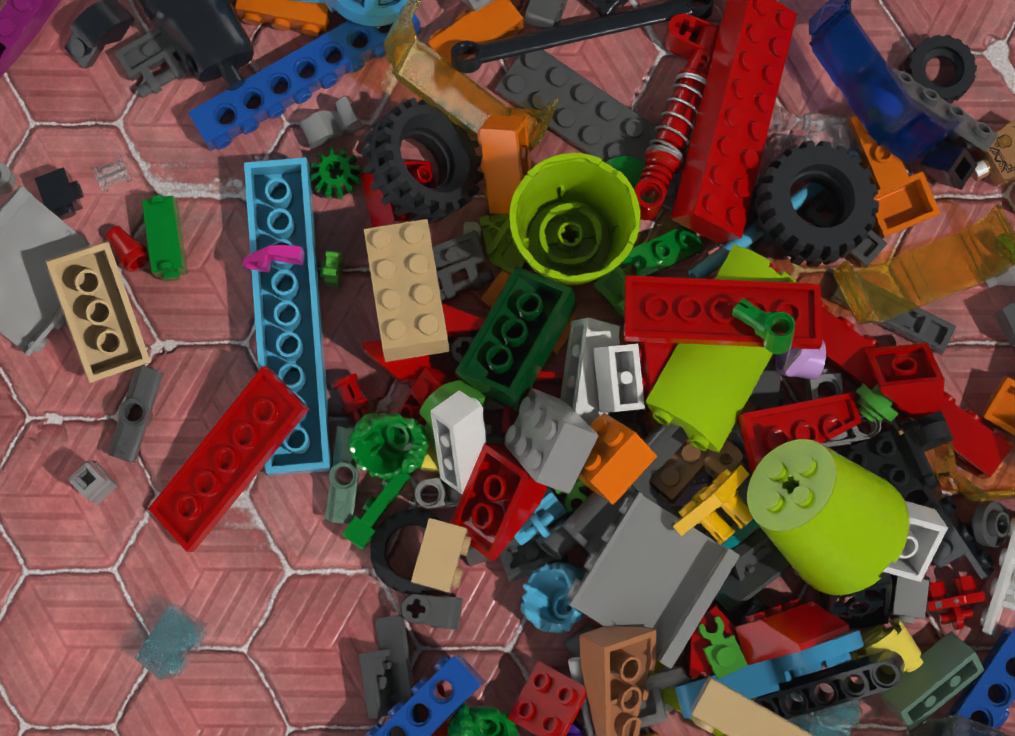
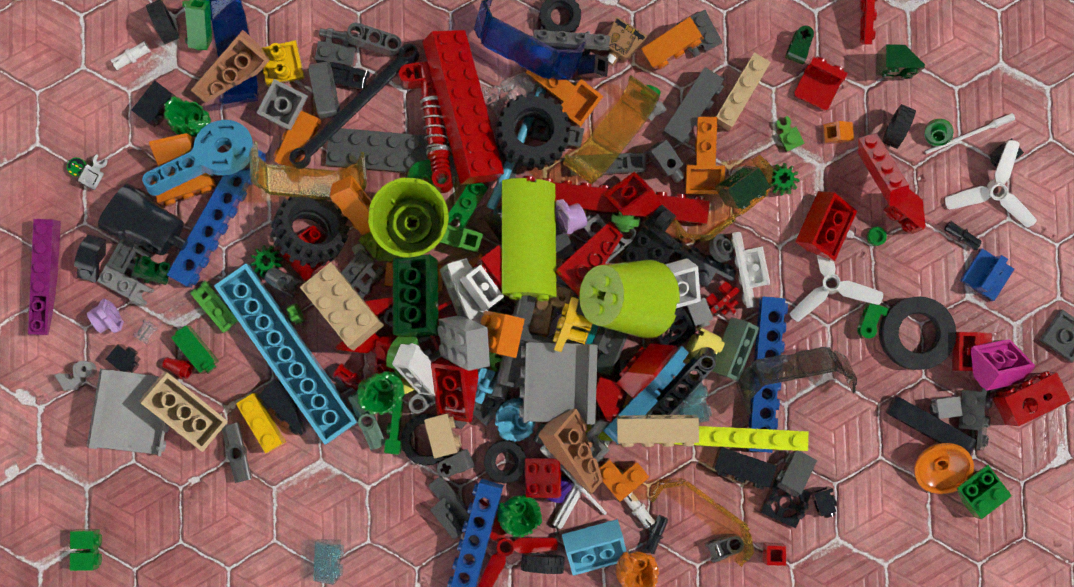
camera: 30 degrees left, 5 degrees up
light grey leg [68,460,118,505] -> none
red plate [148,366,309,552] -> none
dark pink slope [242,245,305,273] -> none
light grey leg [300,96,364,148] -> none
red plate [624,275,822,350] -> none
bright green plate [698,616,748,679] -> none
green pin [732,298,795,354] -> none
none -> lavender piece [87,298,124,333]
none -> light grey plate [97,265,154,306]
none -> dark green hips [132,256,171,285]
none -> bright green plate [190,280,239,333]
none -> yellow brick [236,393,286,454]
none -> black slope [259,379,306,435]
none -> dark grey piece [265,268,303,298]
none -> black tyre [484,440,526,484]
none -> dark grey torso [645,139,685,183]

